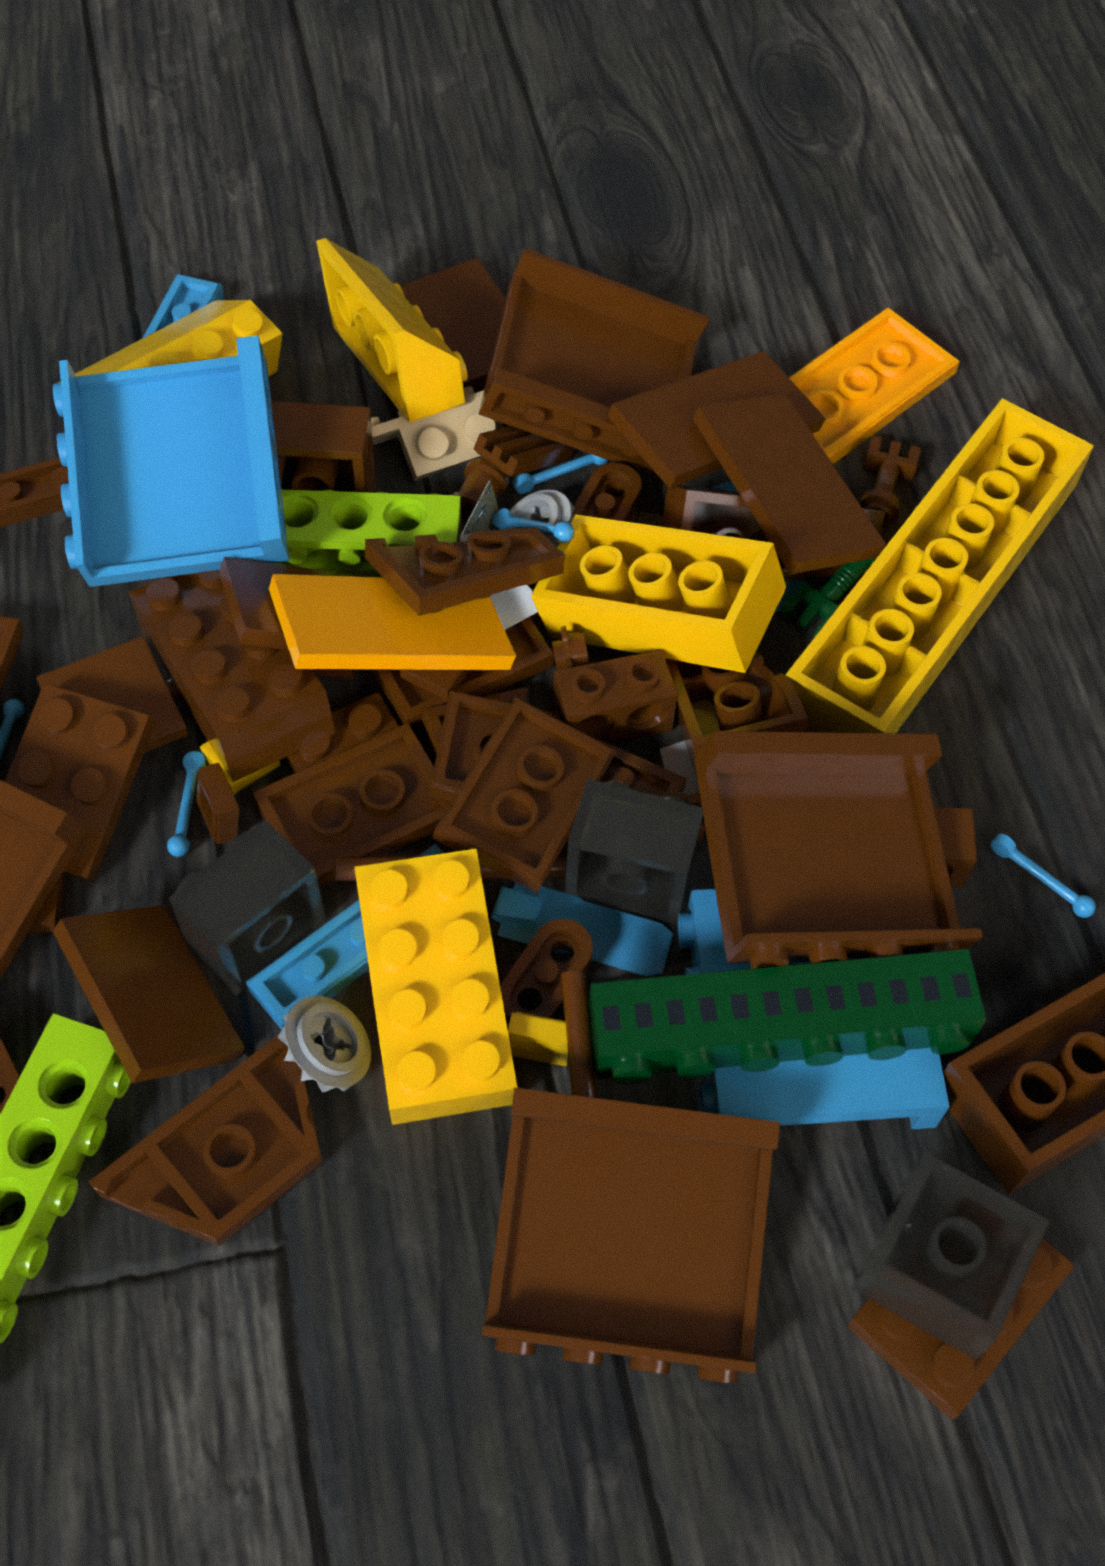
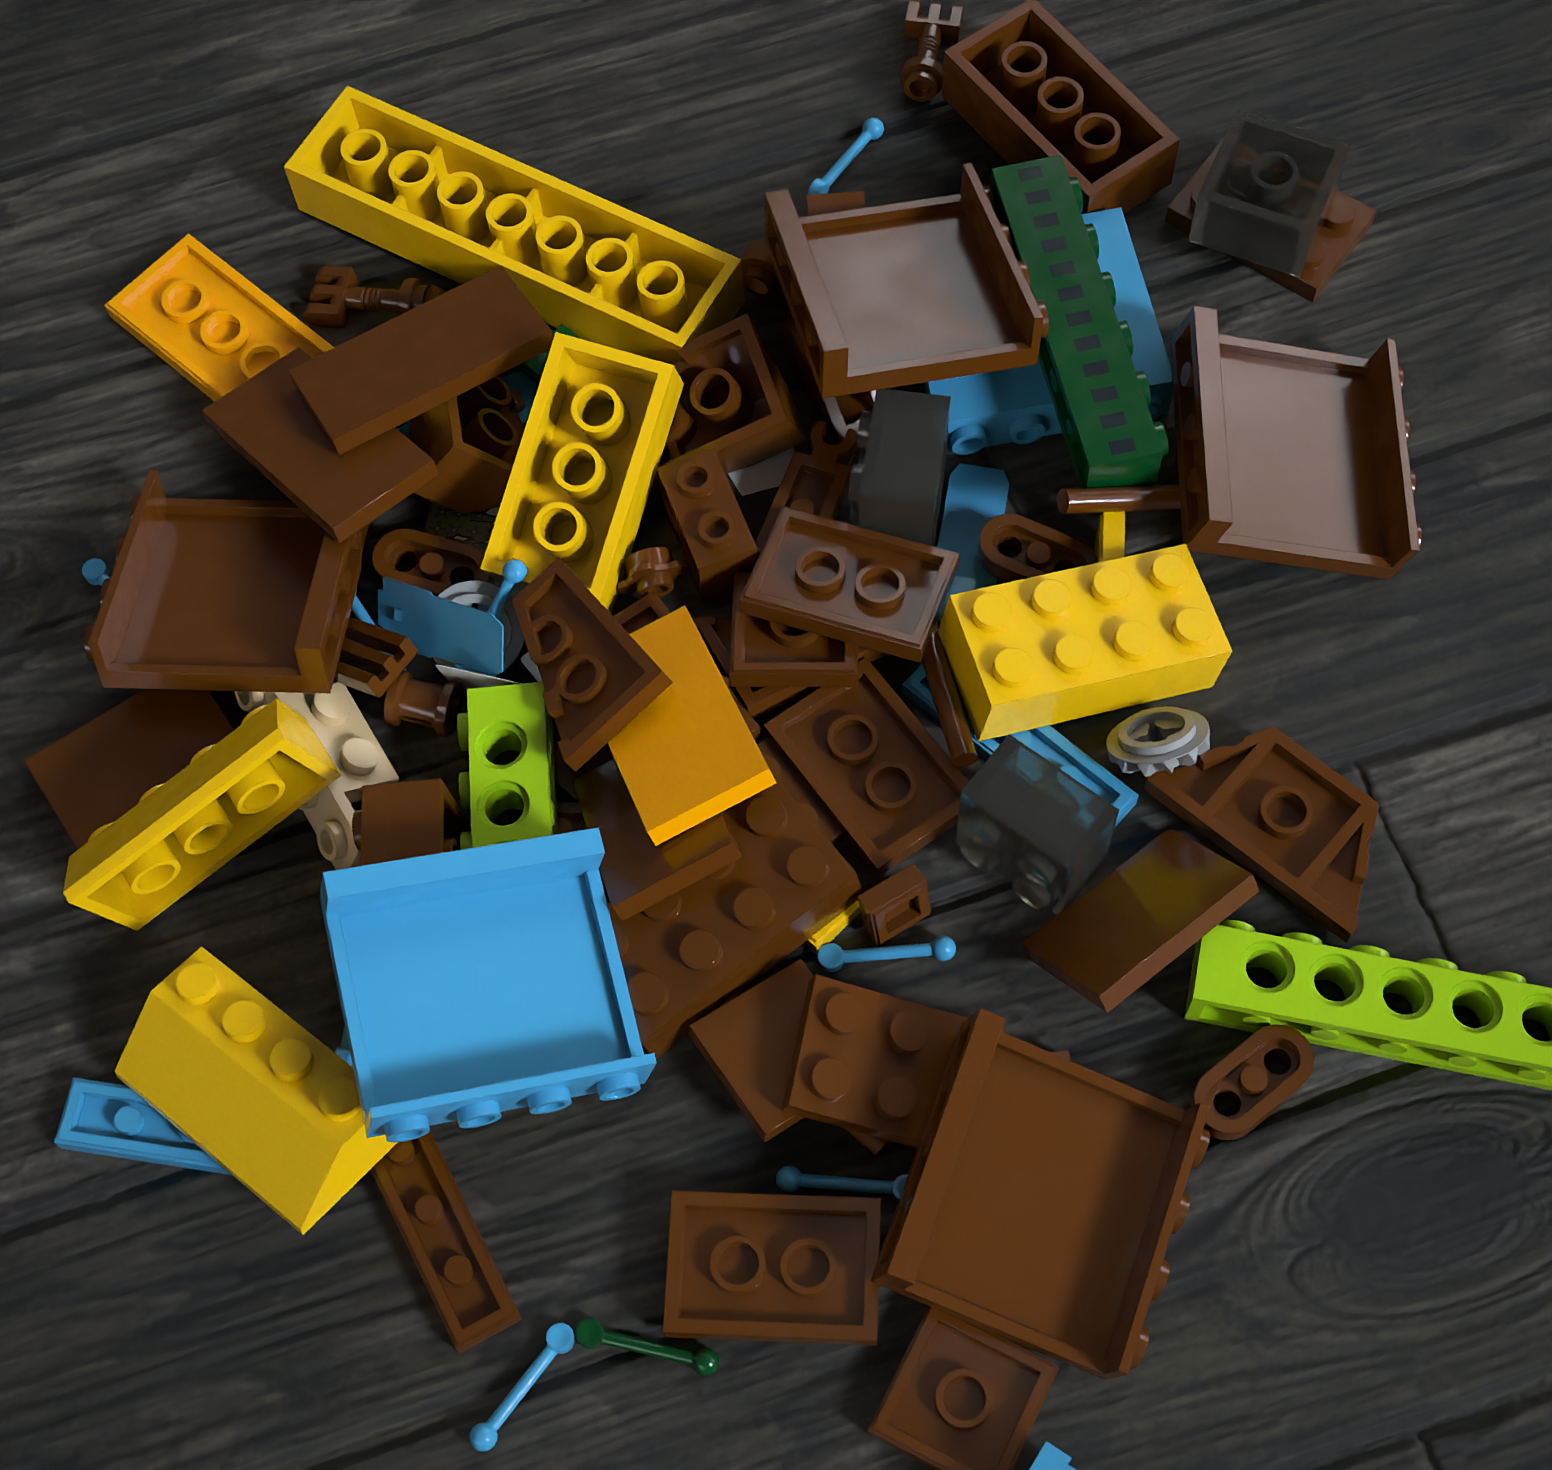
camera: 90 degrees left, 5 degrees up
none -> dark azure piece [378,577,504,676]

